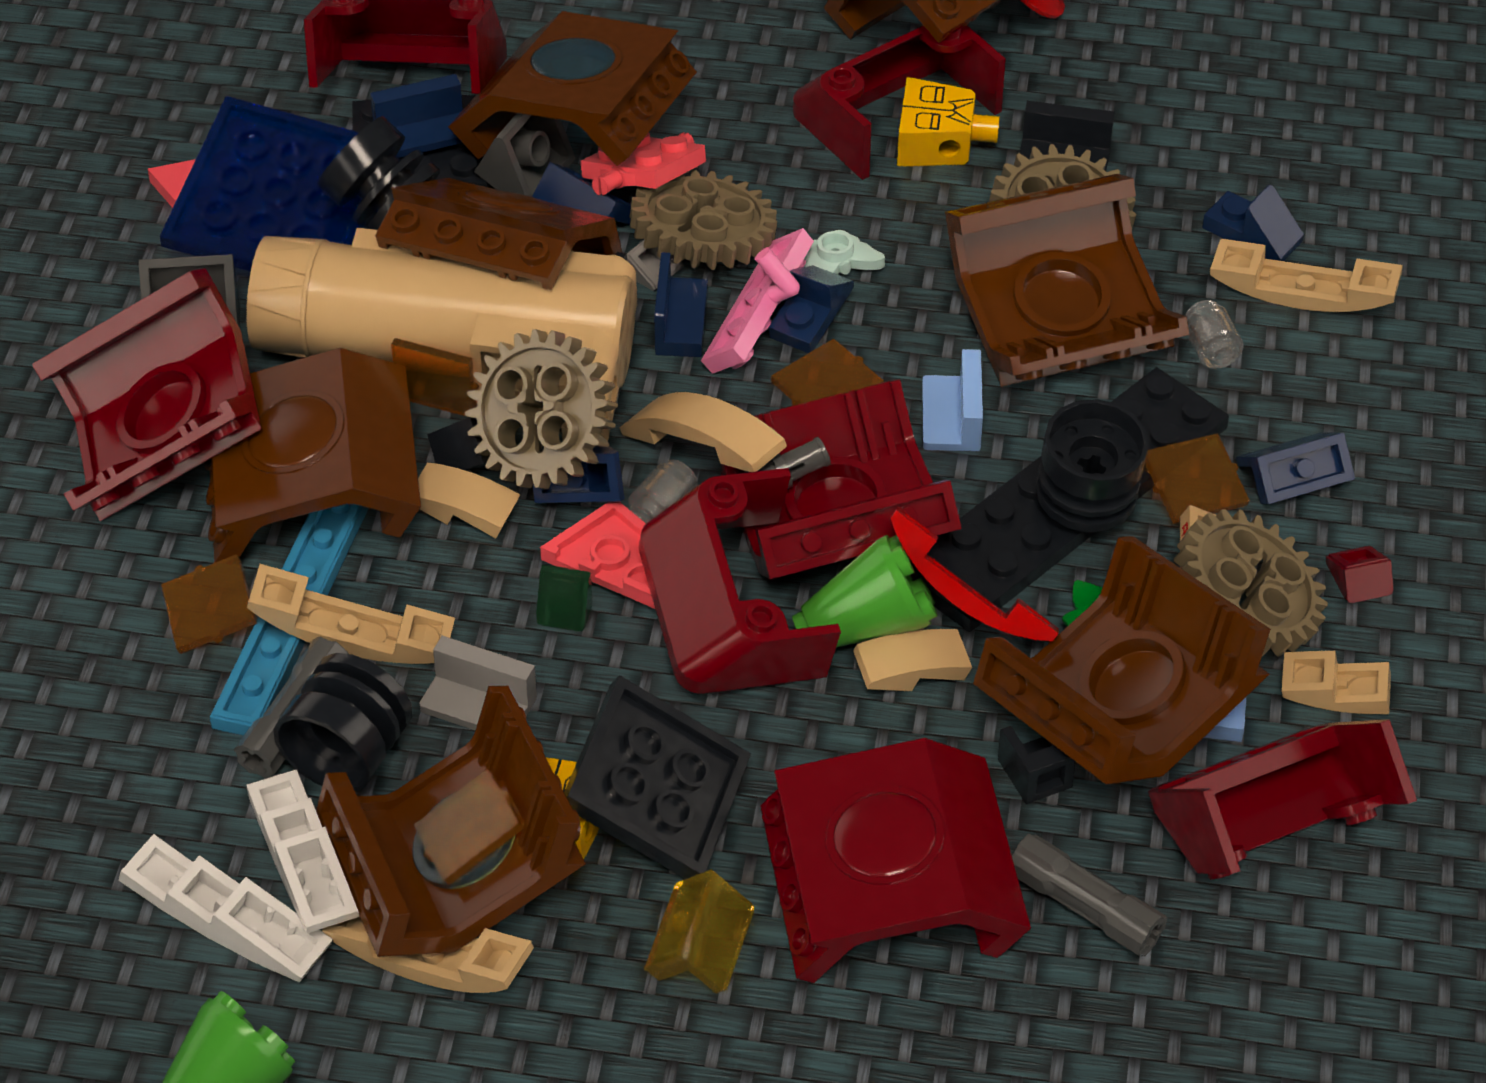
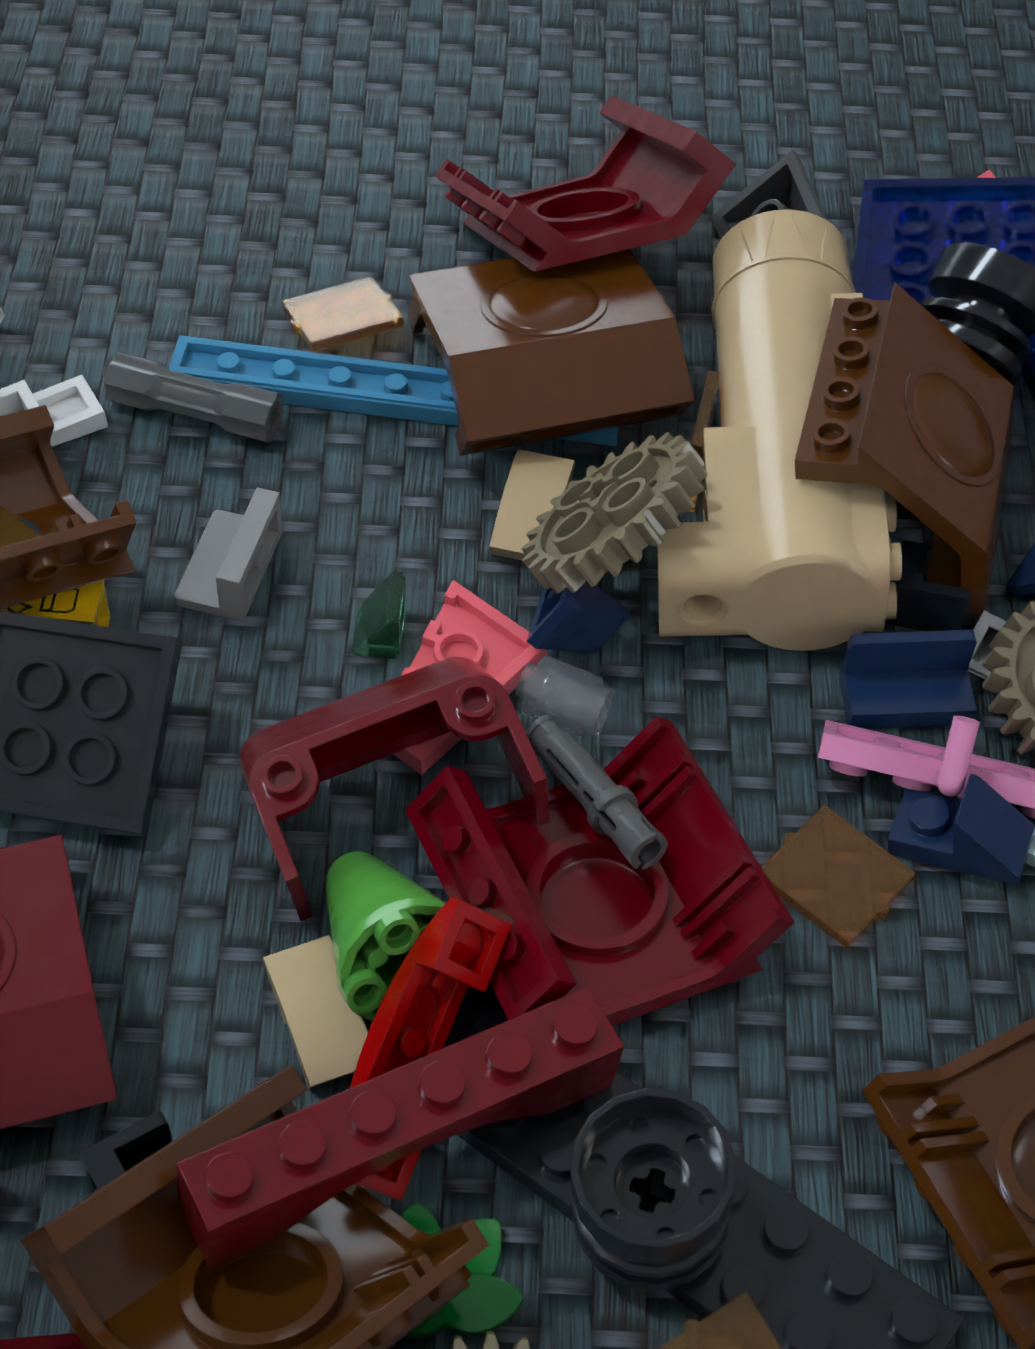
camera: 80 degrees right, 5 degrees up
tan slope [247,564,455,664] -> none
black wheel [273,653,413,792] -> none
tan slope [619,392,787,472] -> none
light blue panel [922,349,983,451] -> none
none -> dark red arch [177,986,624,1268]

